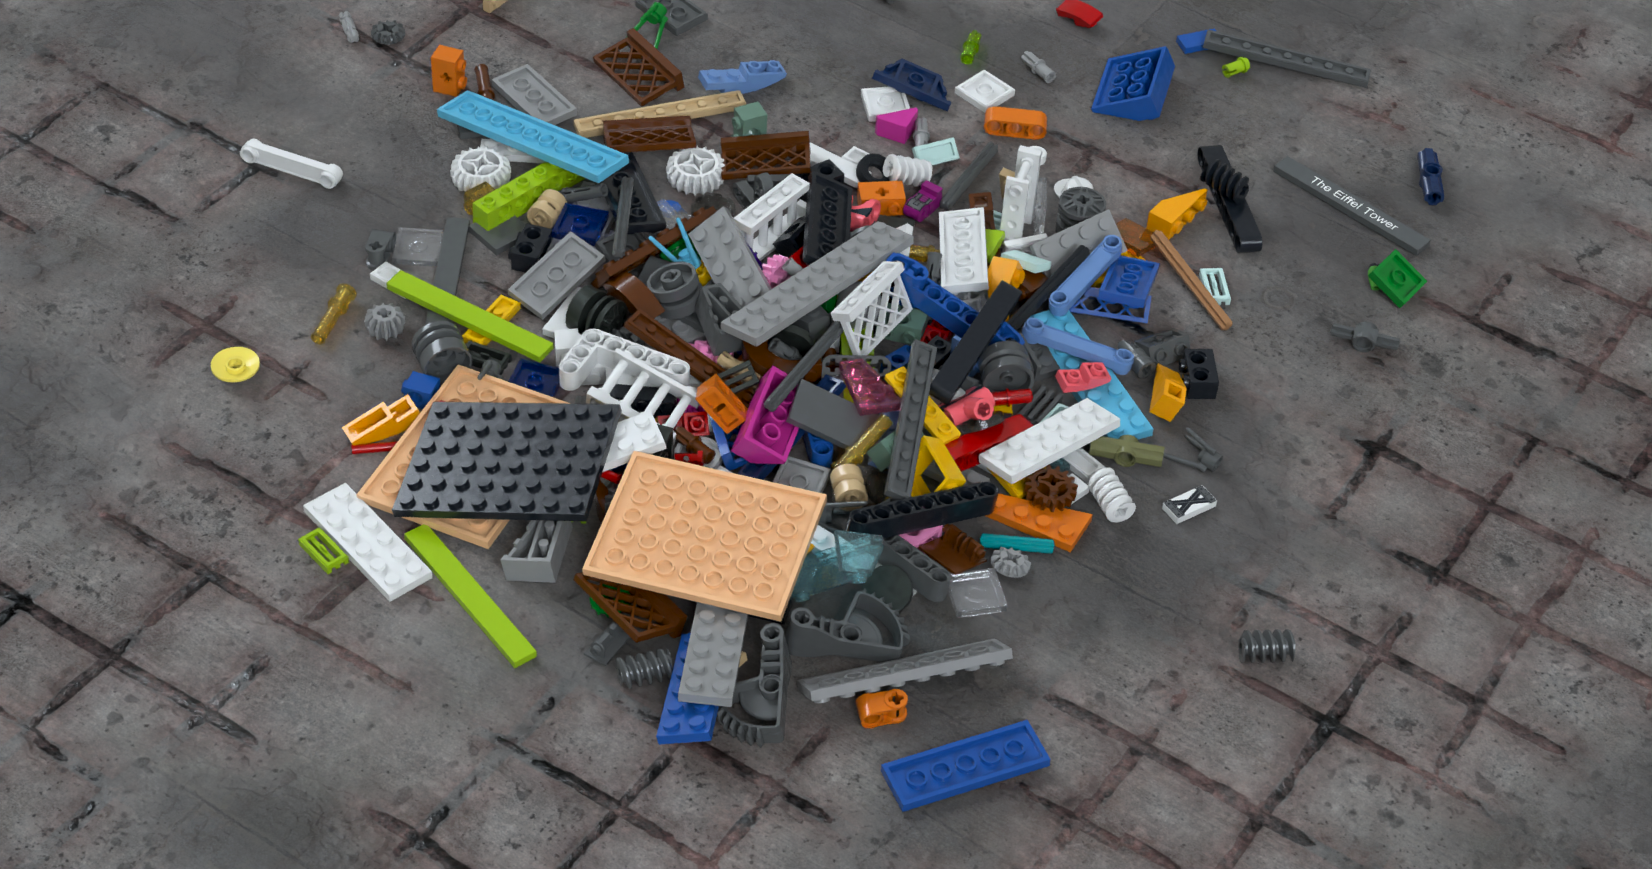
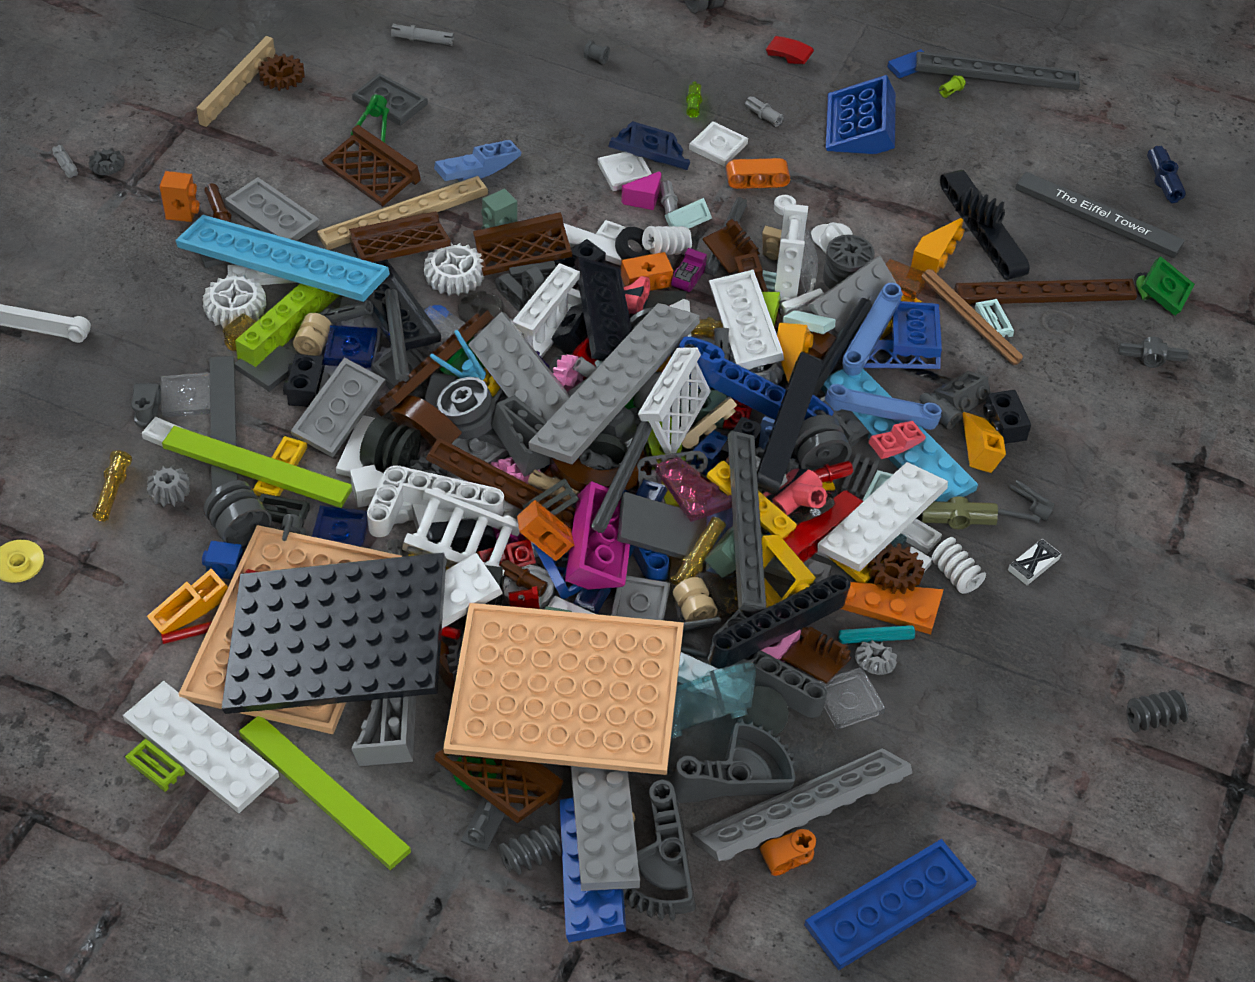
camera: 10 degrees left, 5 degrees up
none -> tan hinge [682,397,737,449]
none -> reddish brown hinge [702,219,760,274]
none -> reddish brown tile [954,279,1137,305]

